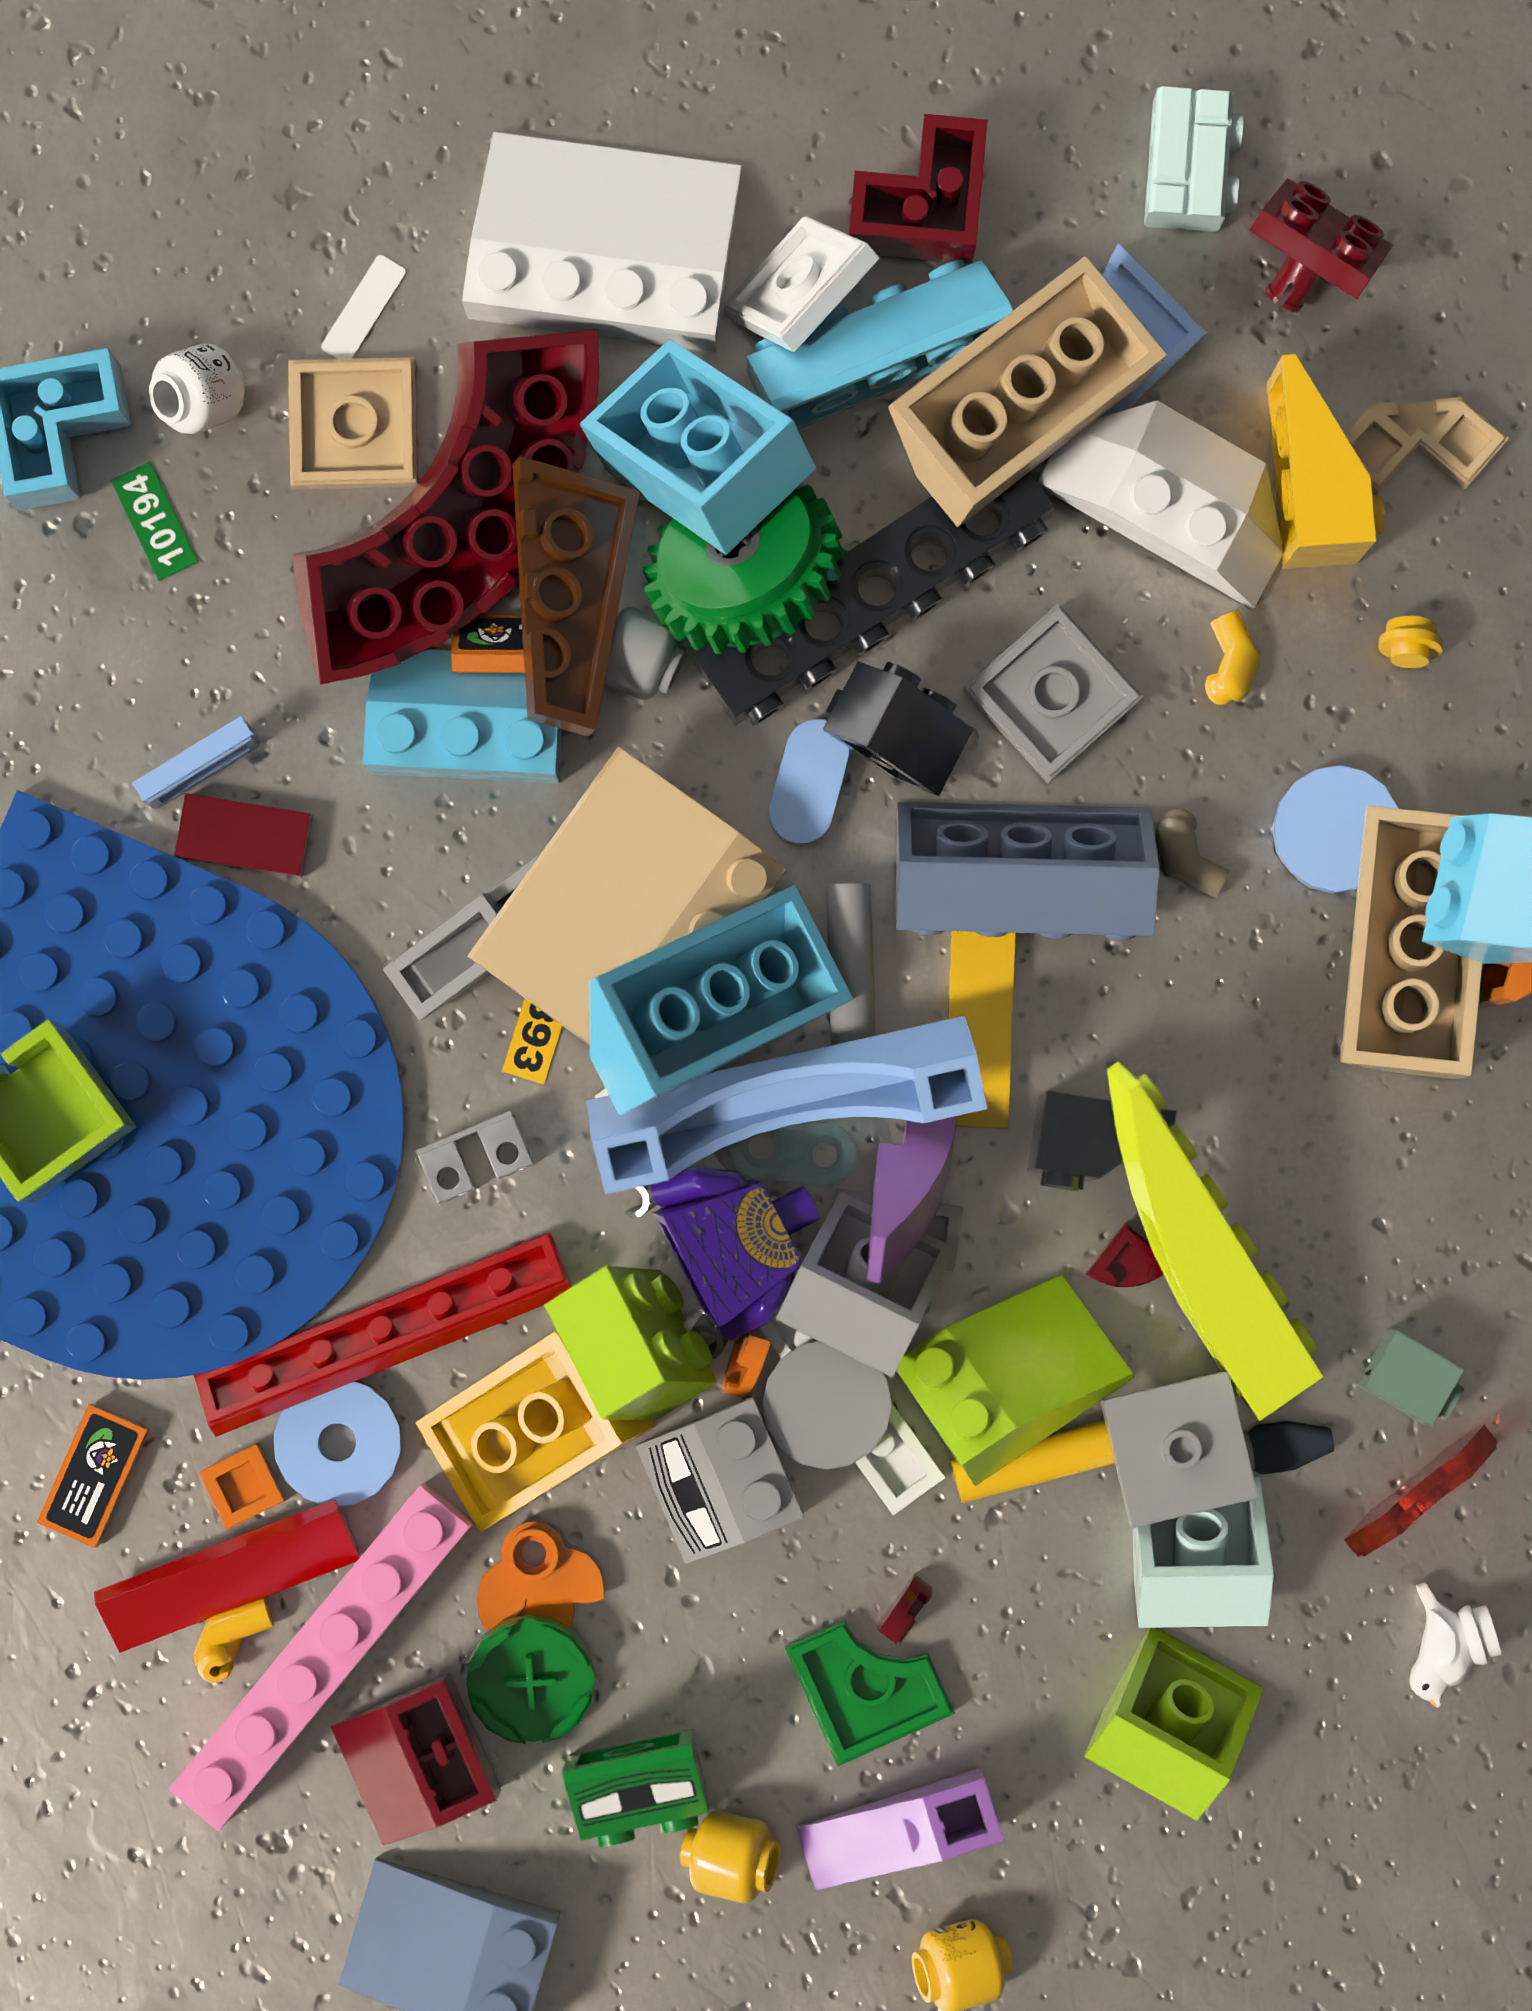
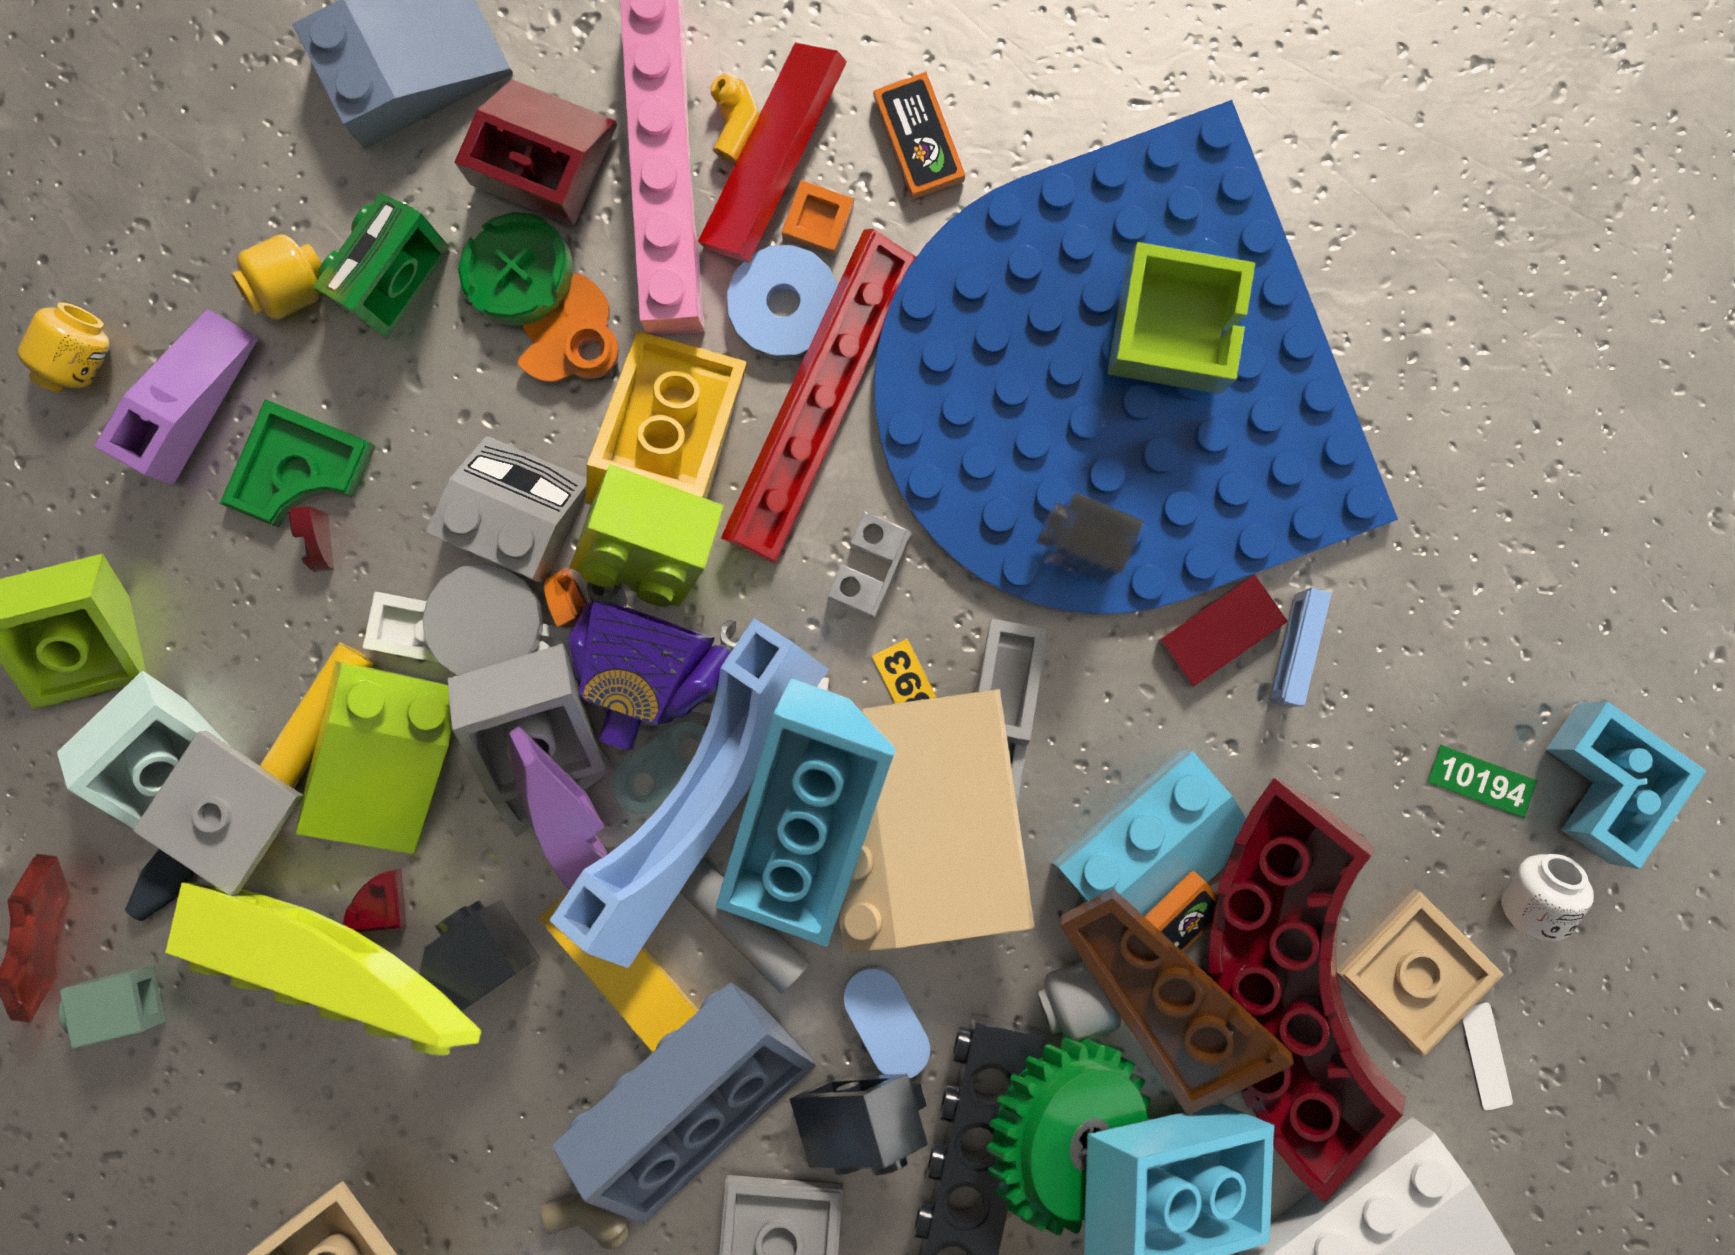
camera: 135 degrees right, 0 degrees up
none -> clear smoke brick [1036,492,1143,585]

